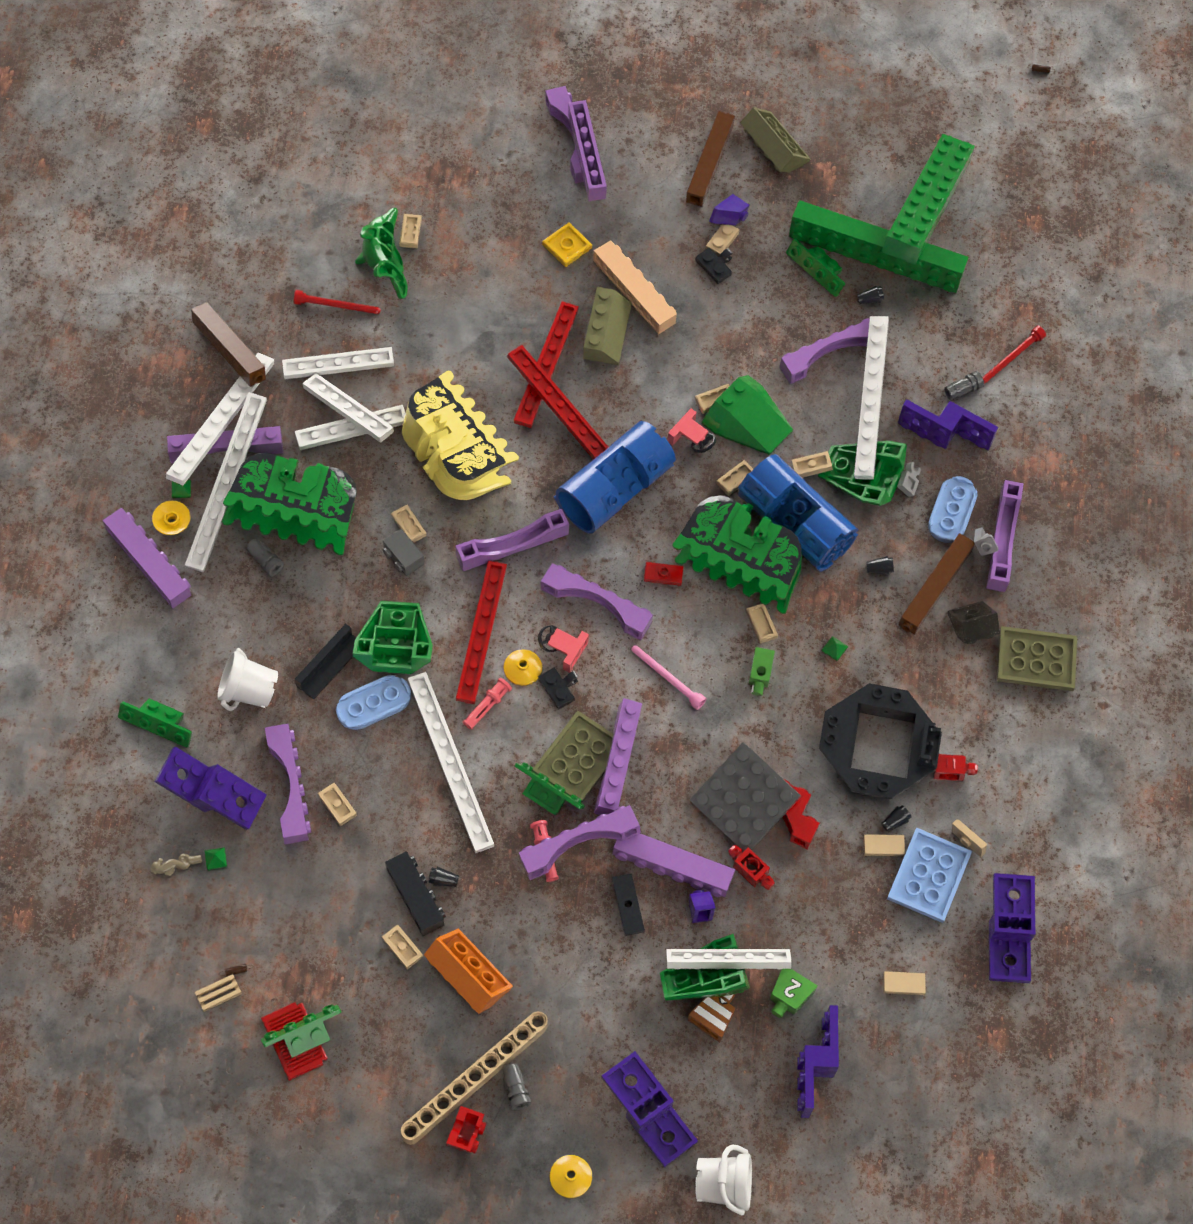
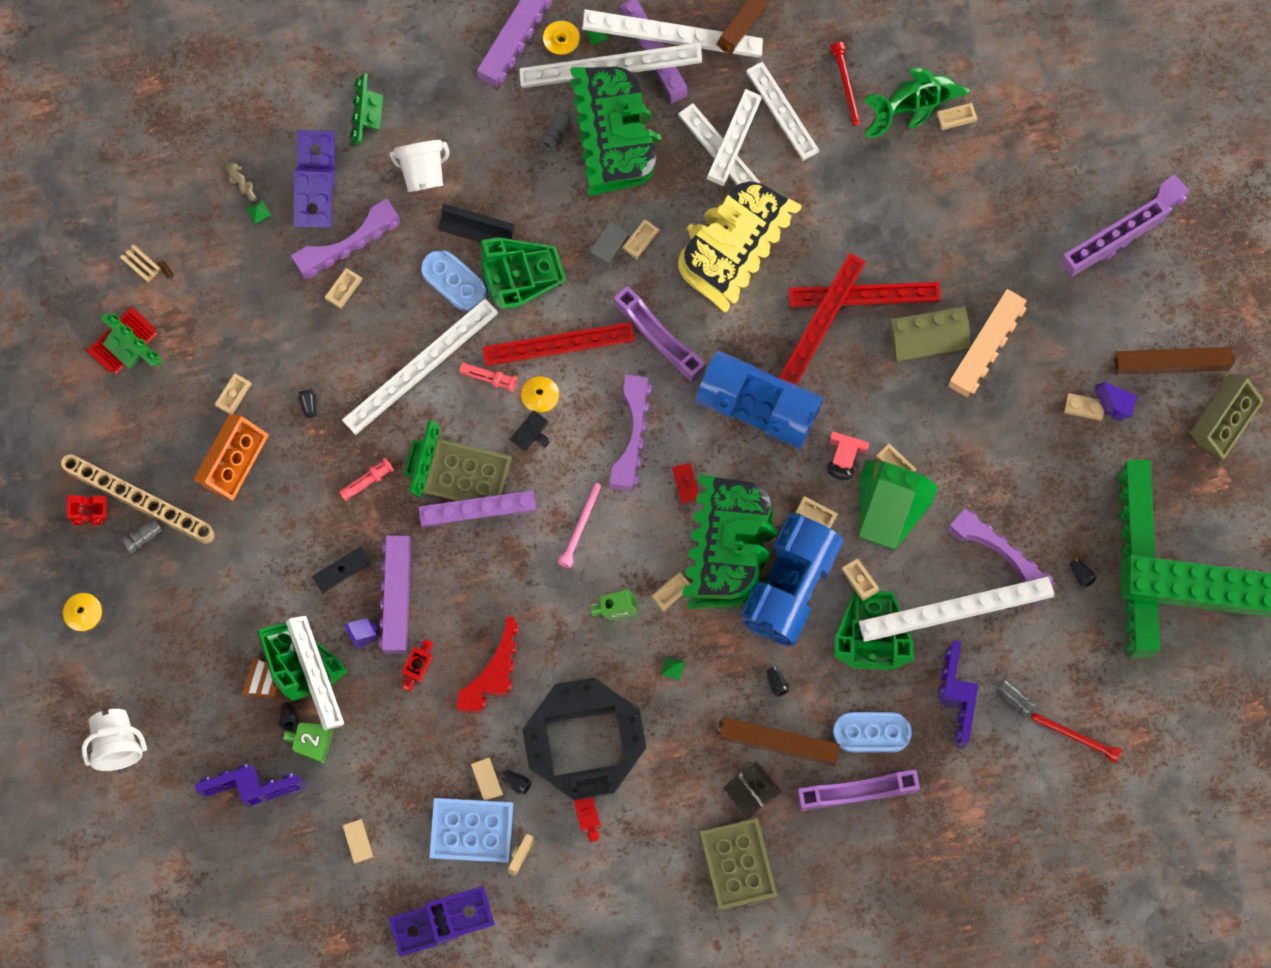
camera: 75 degrees right, 10 degrees up
black brick [385,851,446,936] -> none
medium lavender arch [519,805,641,880] -> none
coral piece [538,625,589,673] -> none
yellow tile [542,222,592,267] -> none
dark purple bracket [601,1051,698,1168] -> none
dark grey plate [690,742,802,851] -> none
black plate [695,247,733,284] -> none
green bracket [786,239,845,297] -> none
light grey plate [897,462,921,497] -> none
light grey bracket [974,527,998,556] -> none
none -> black cone [279,703,298,732]

